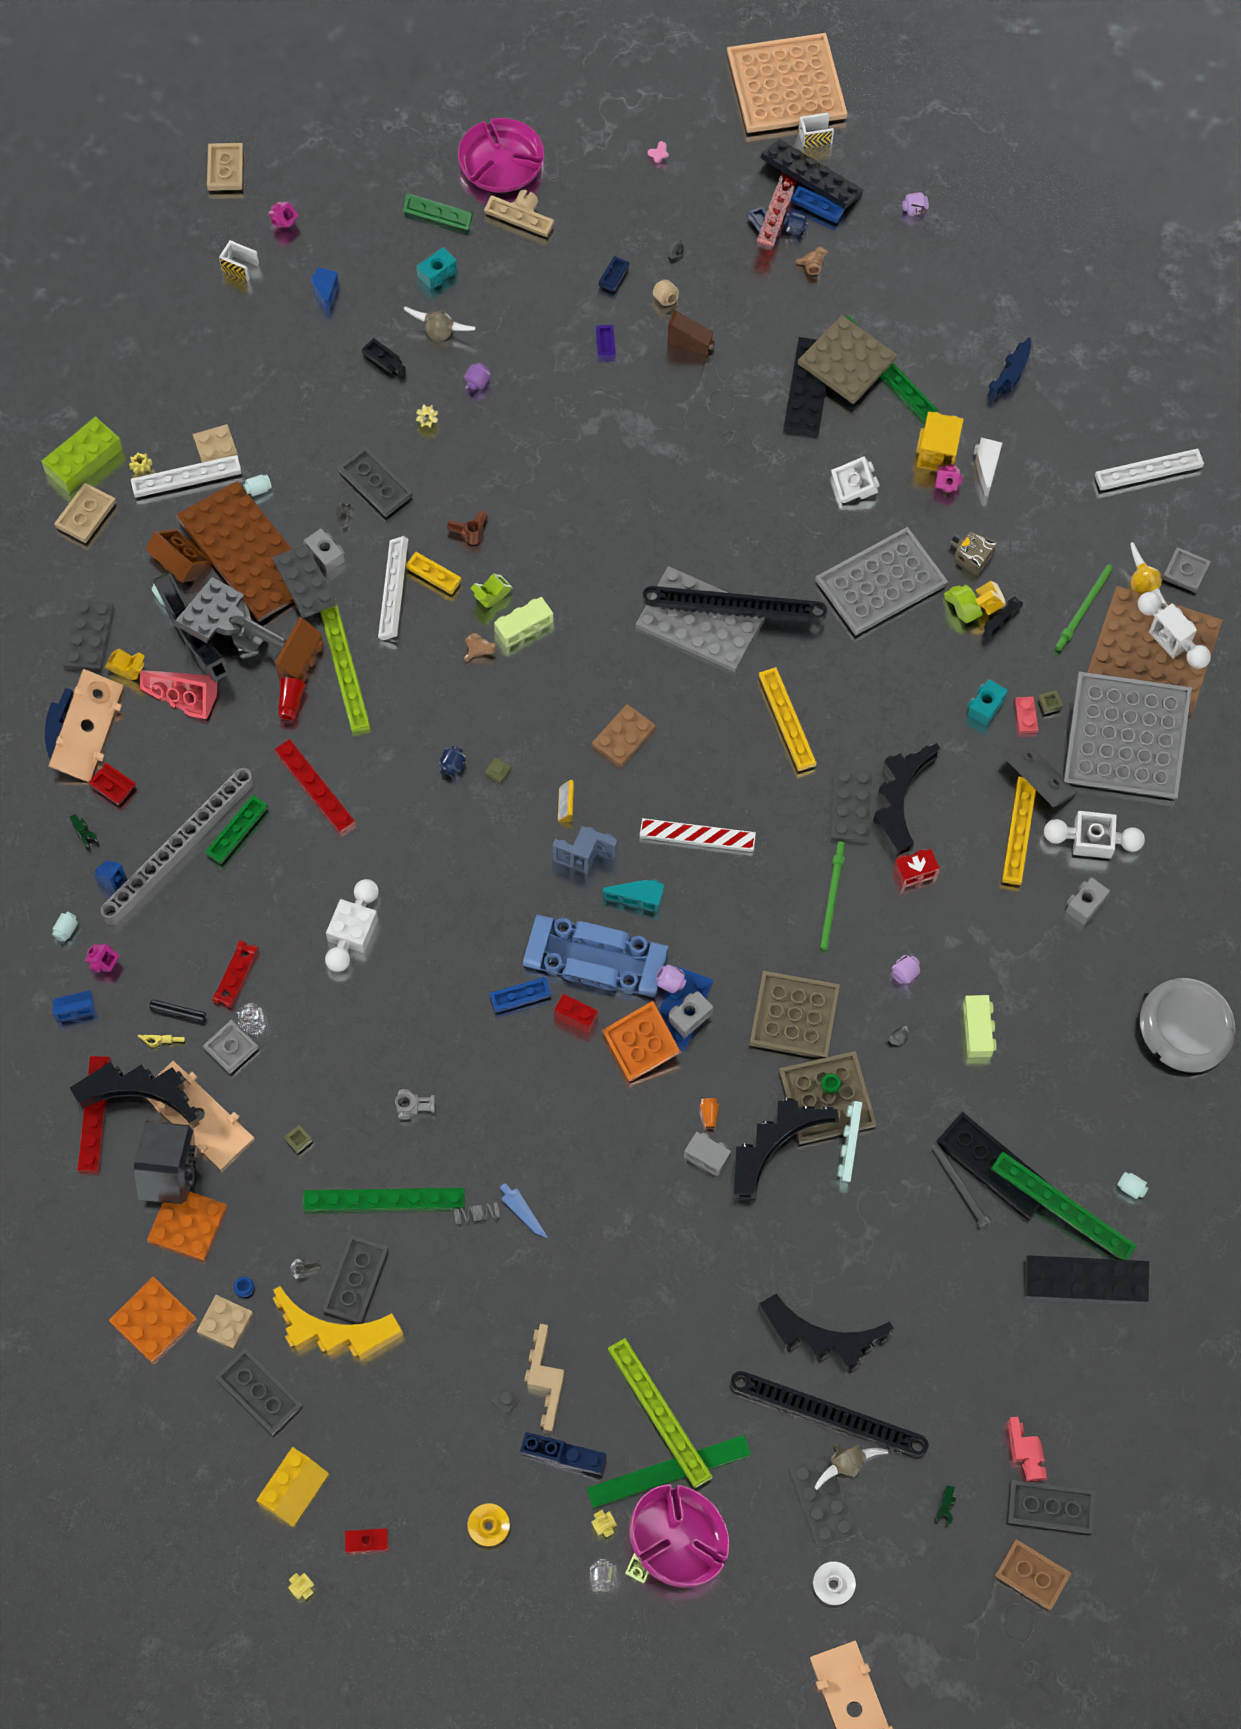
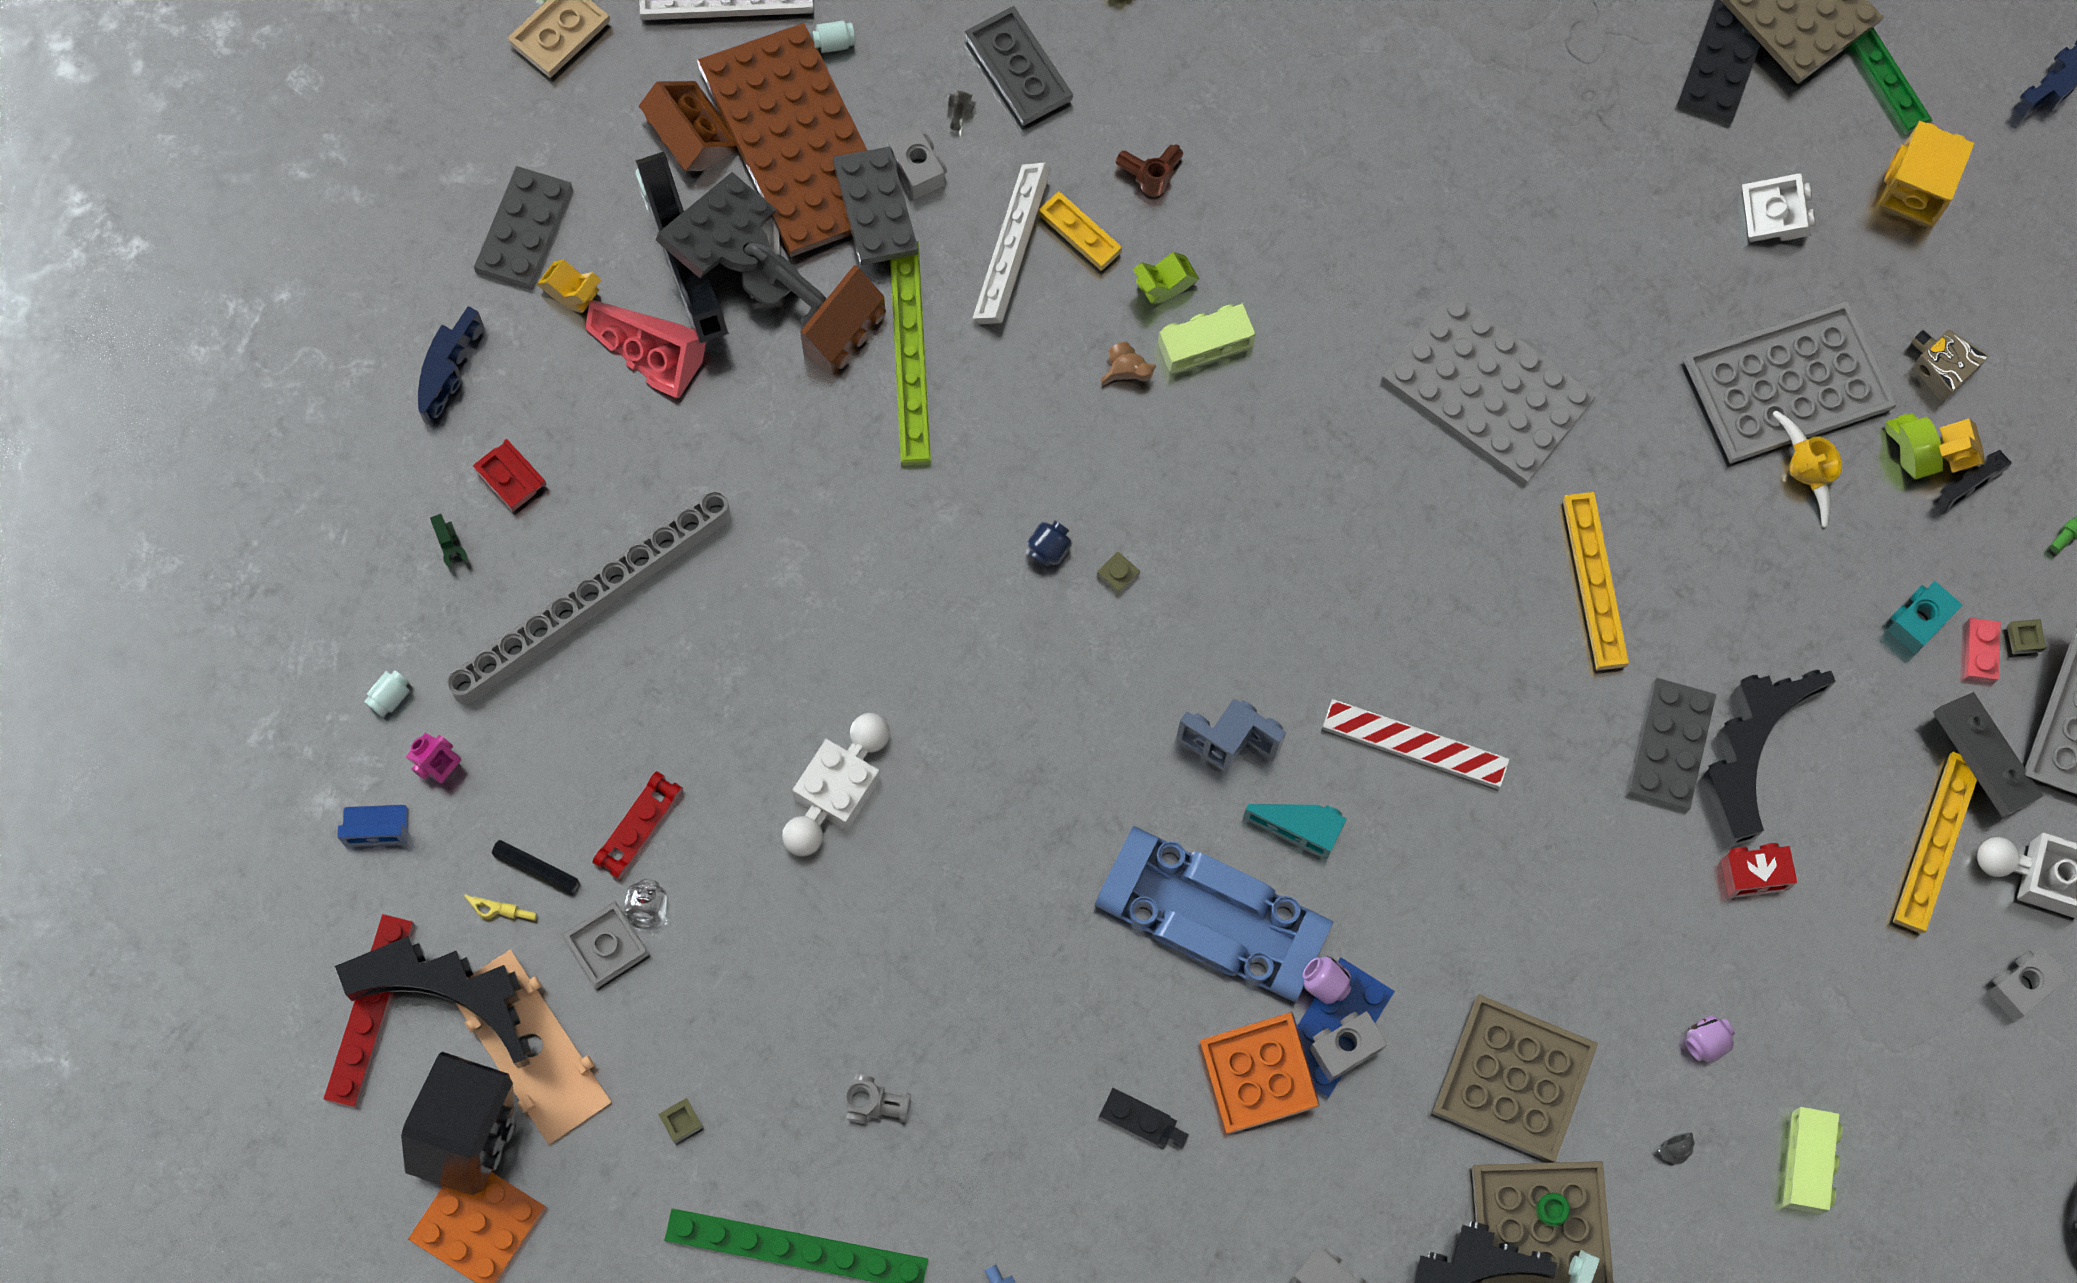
camera: 10 degrees right, 5 degrees up
light nougat piece [48,669,124,782] -> none
blue slope [94,860,127,893] -> none
green plate [205,795,268,864] -> none
red plate [274,739,356,834] -> none
red plant [278,678,306,721] -> none
blue plate [490,977,552,1013] -> none
red brick [554,994,598,1035] -> none
slope [558,780,574,822] -> none
medium nougat plate [591,704,656,768] -> none
black gear [643,586,827,623] -> none
orange cone [700,1098,719,1128] -> none
bright green bar [820,842,845,950] -> none
dark pink brick [935,465,963,492] -> none
white slope [973,438,1002,497] -> none
none -> black hinge [1098,1088,1189,1149]
none -> yellow helmet [1773,411,1842,528]

